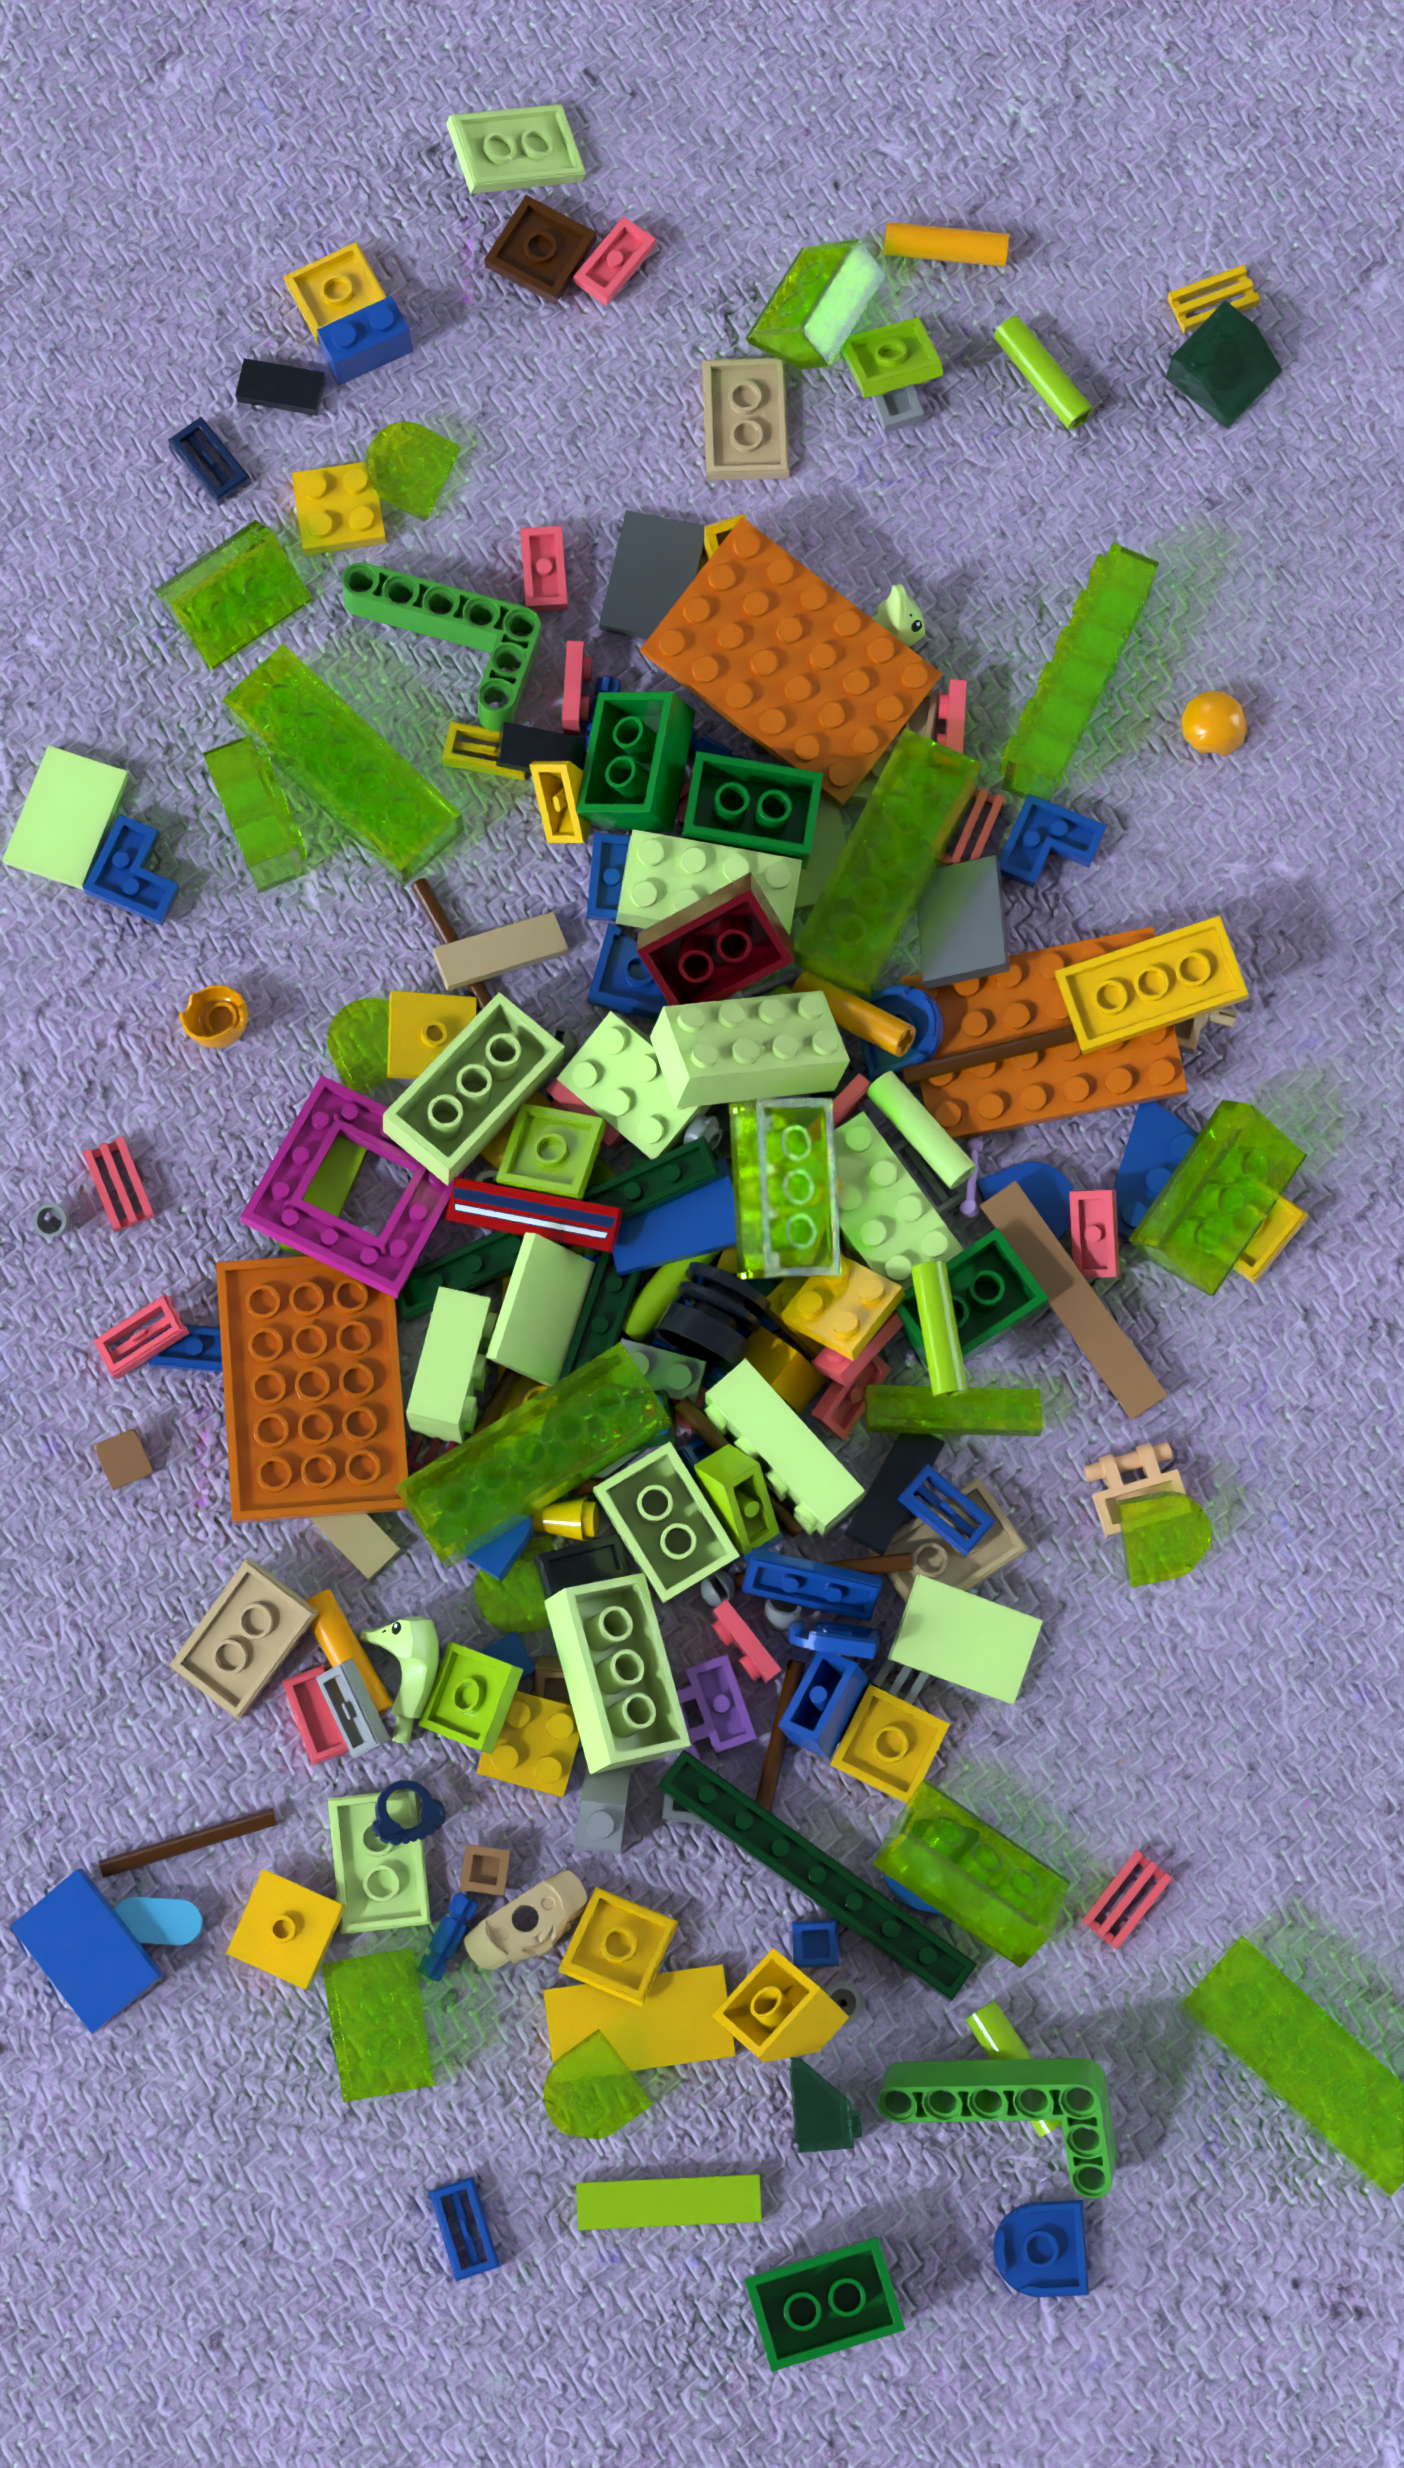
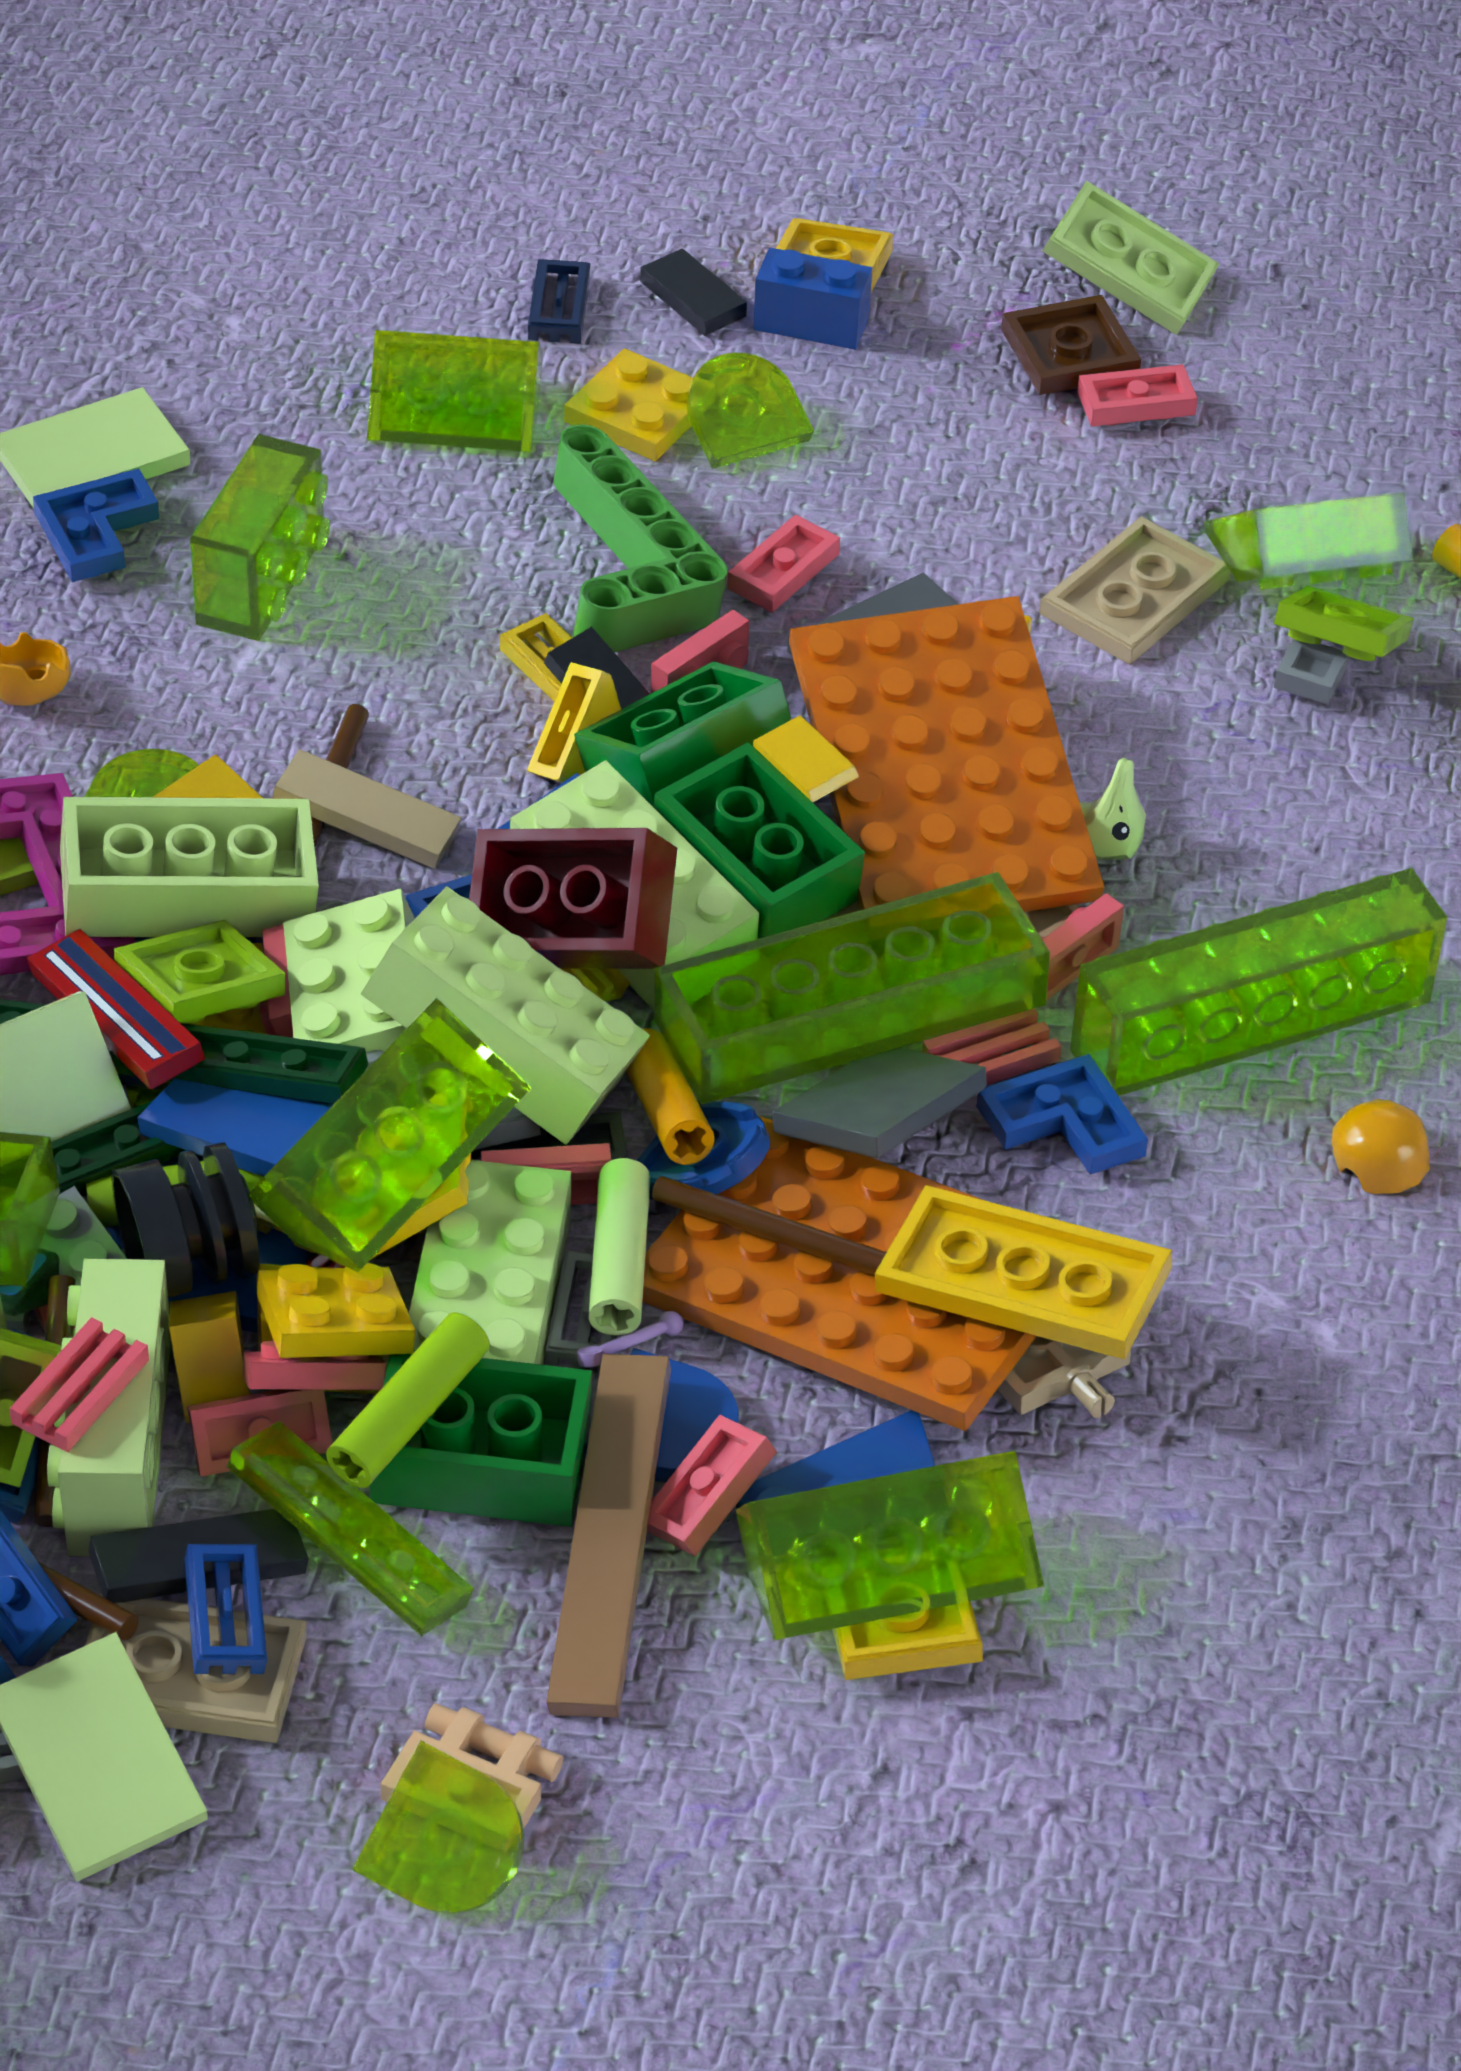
camera: 40 degrees right, 30 degrees down
clear neon green brick [222,643,465,887] -> none
none -> coral tile [9,1317,149,1452]
none -> yellow slope [753,715,859,802]

